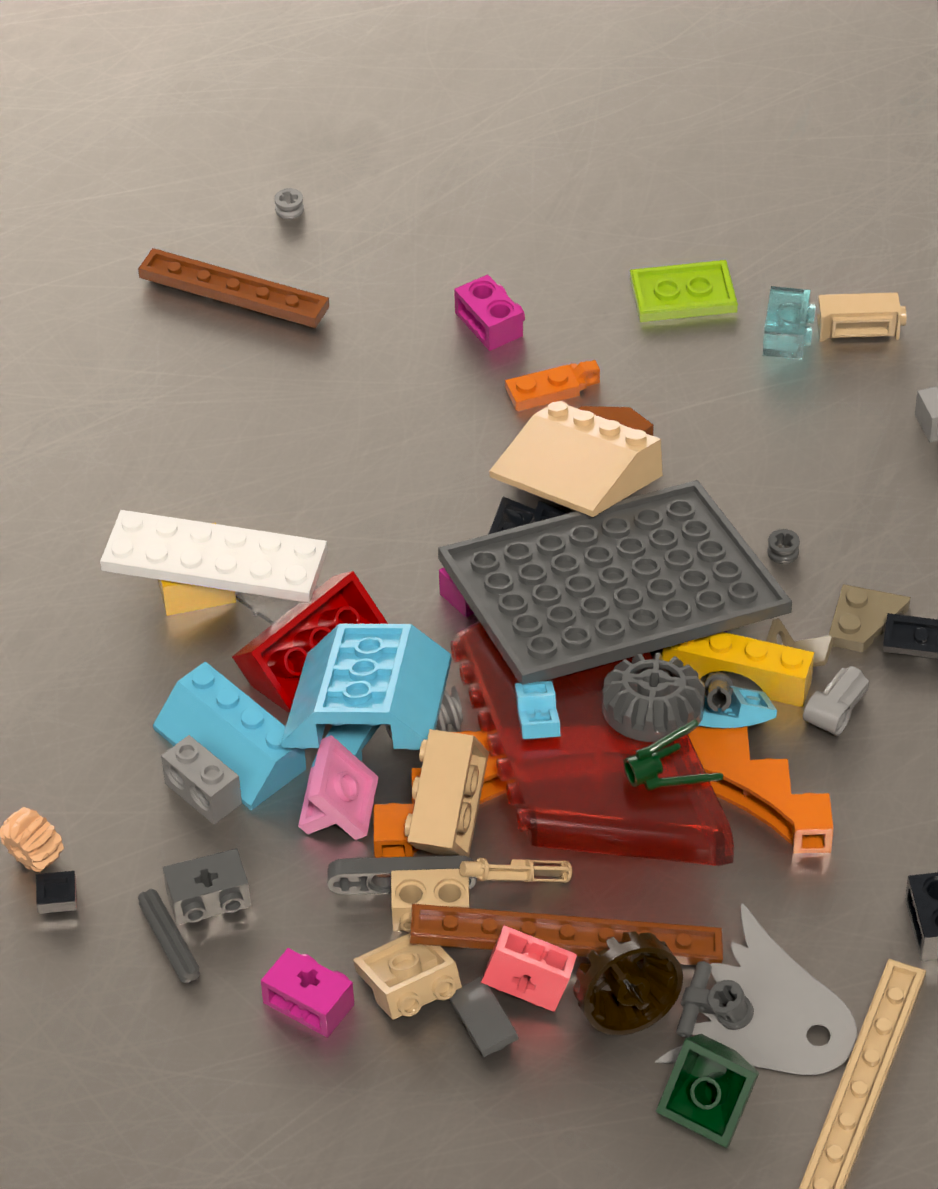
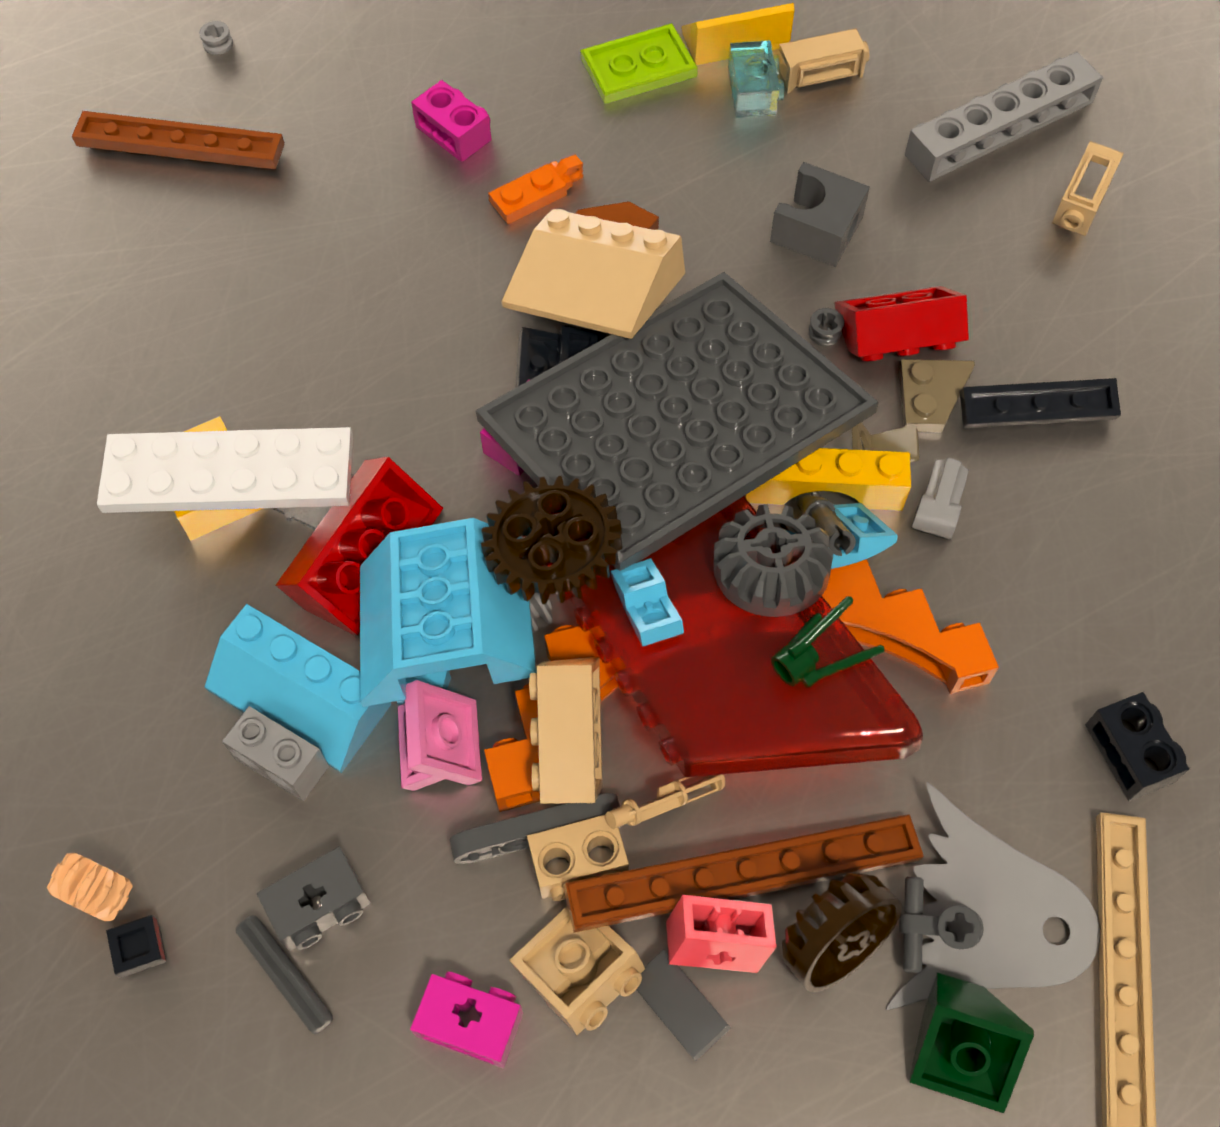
camera: 15 degrees left, 15 degrees up
none -> dark brown gear [481,476,623,604]
none -> yellow slope [681,3,795,65]
none -> dark grey piece [770,162,870,267]
none -> red slope [834,286,969,361]

